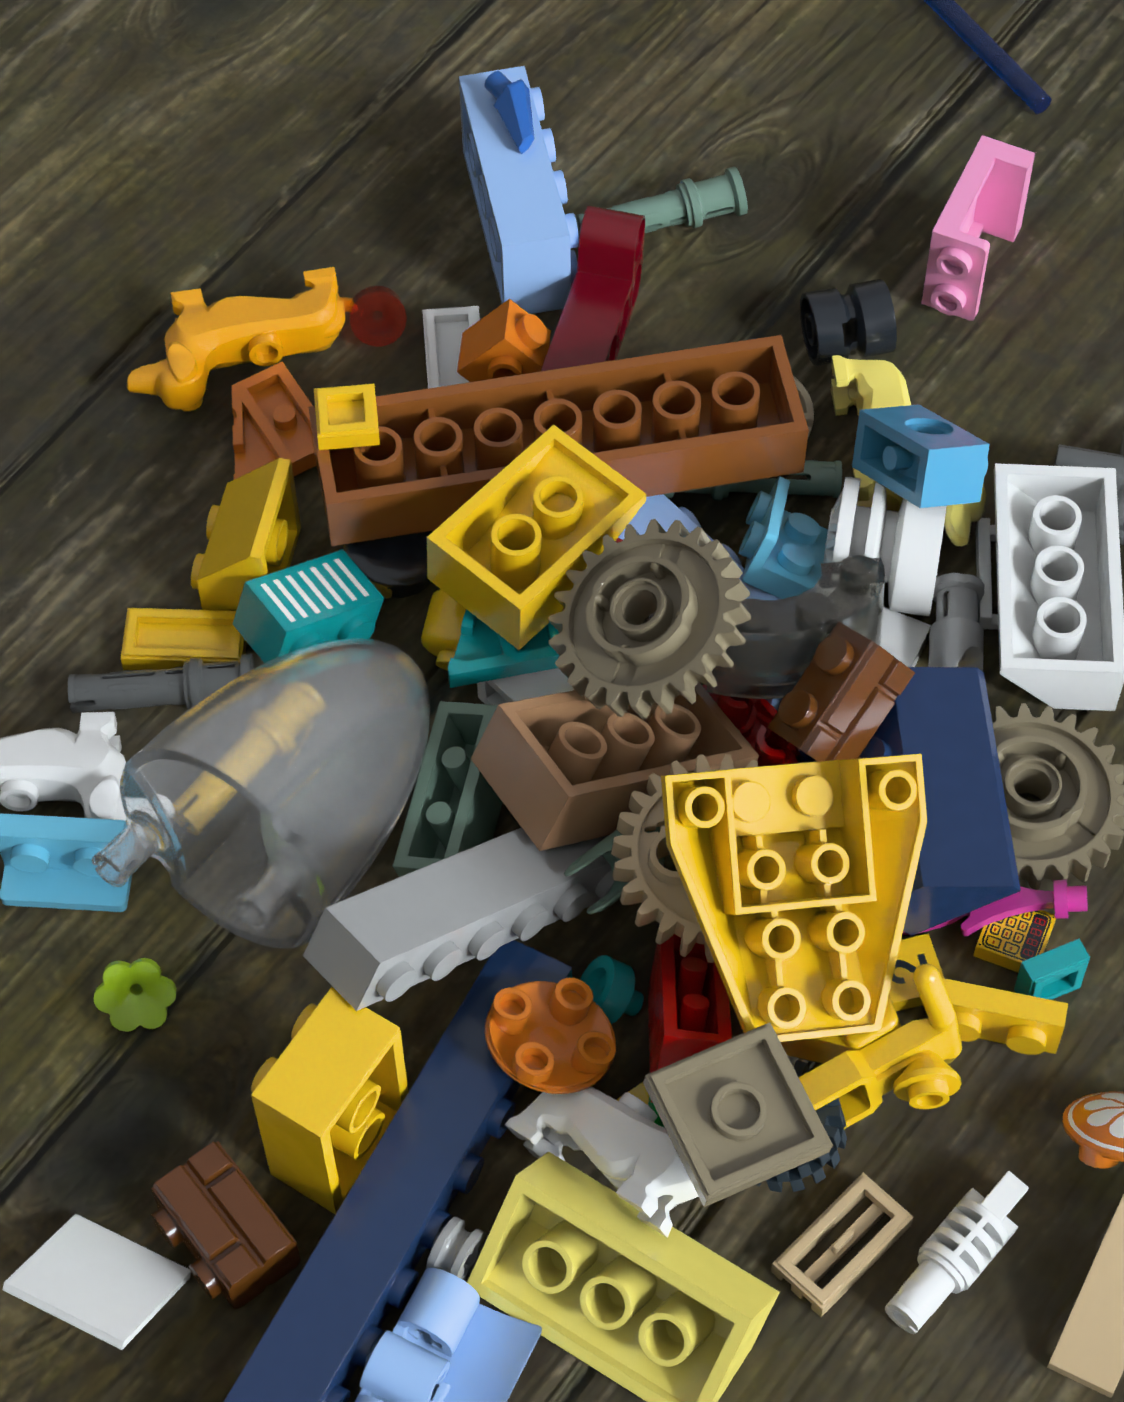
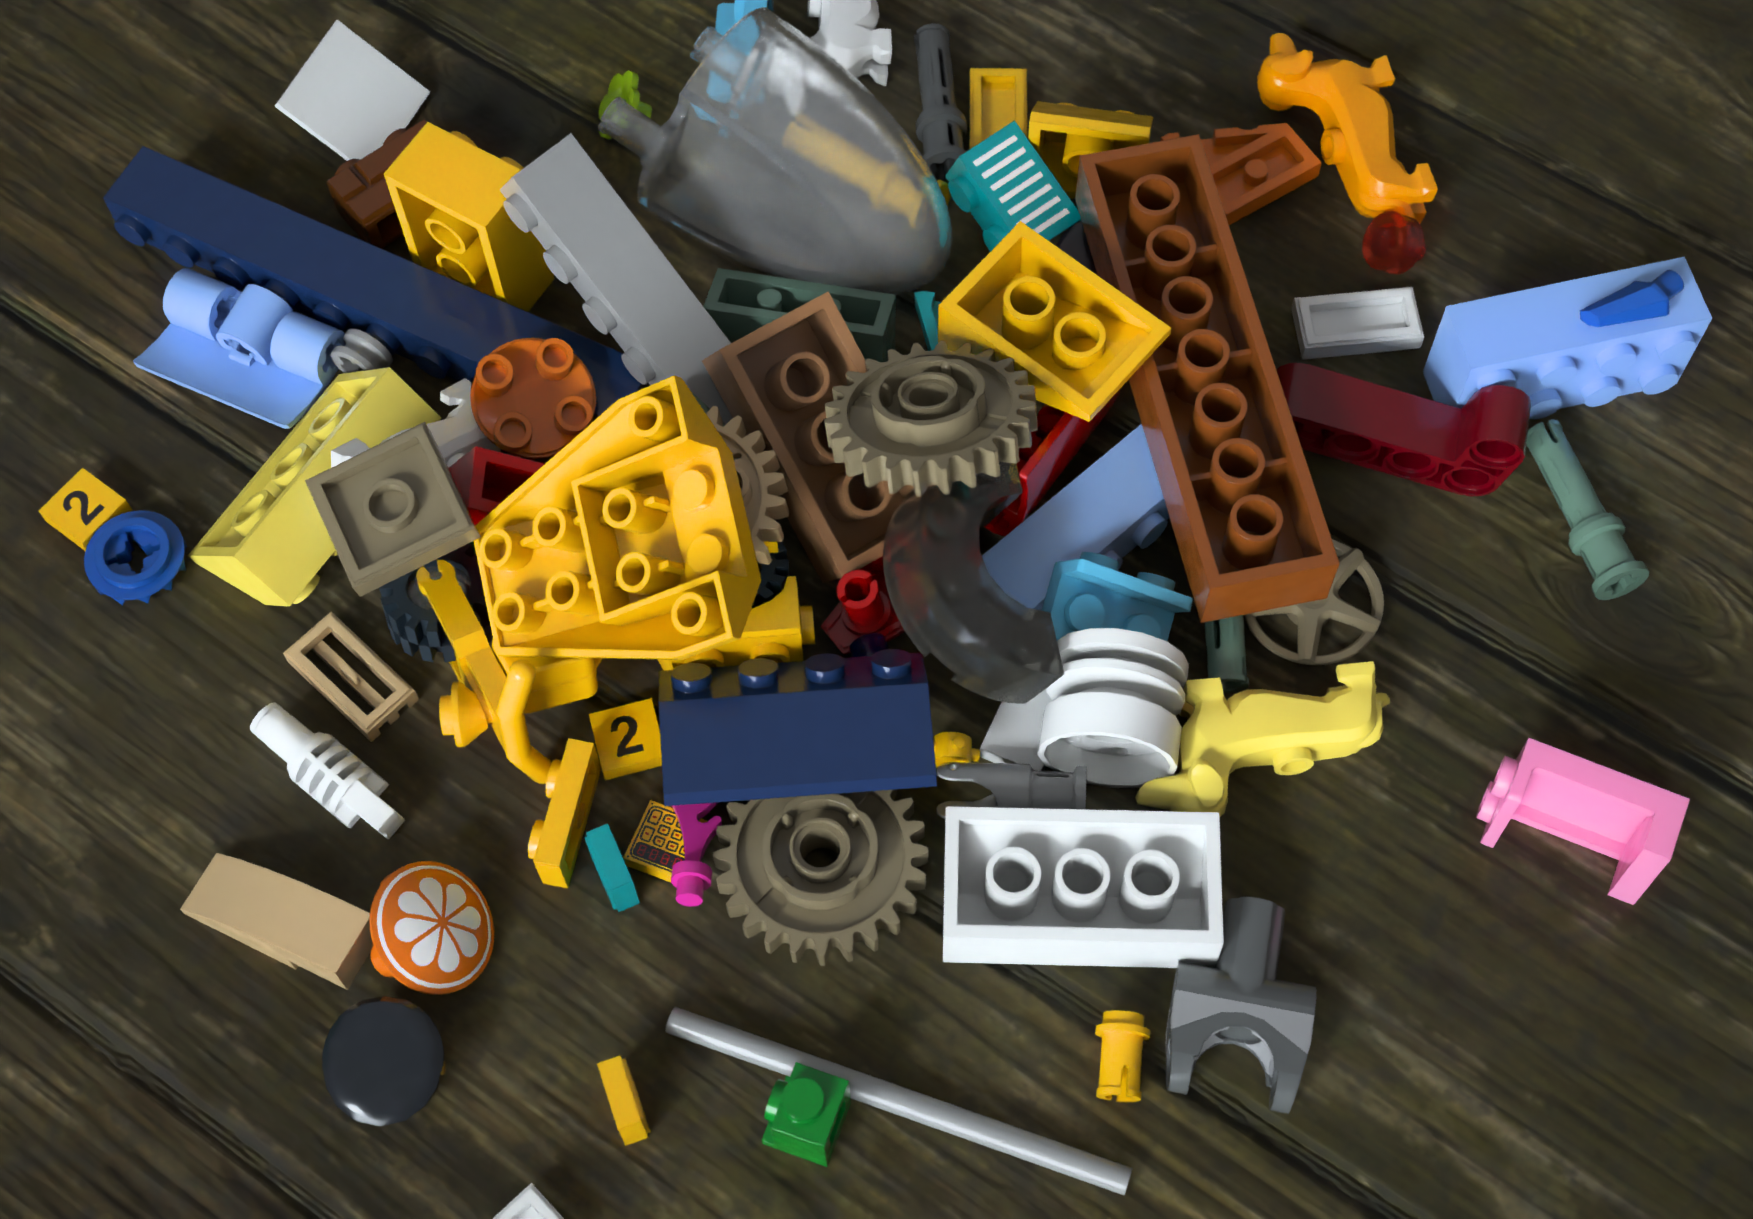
camera: 90 degrees right, 5 degrees up
yellow tile [314,384,380,450] -> none
orange brick [457,299,551,382] -> none
reddish brown brick [767,621,915,762] -> none
black wheel [800,279,897,366] -> none
dark azure brick [852,405,990,508] -> none

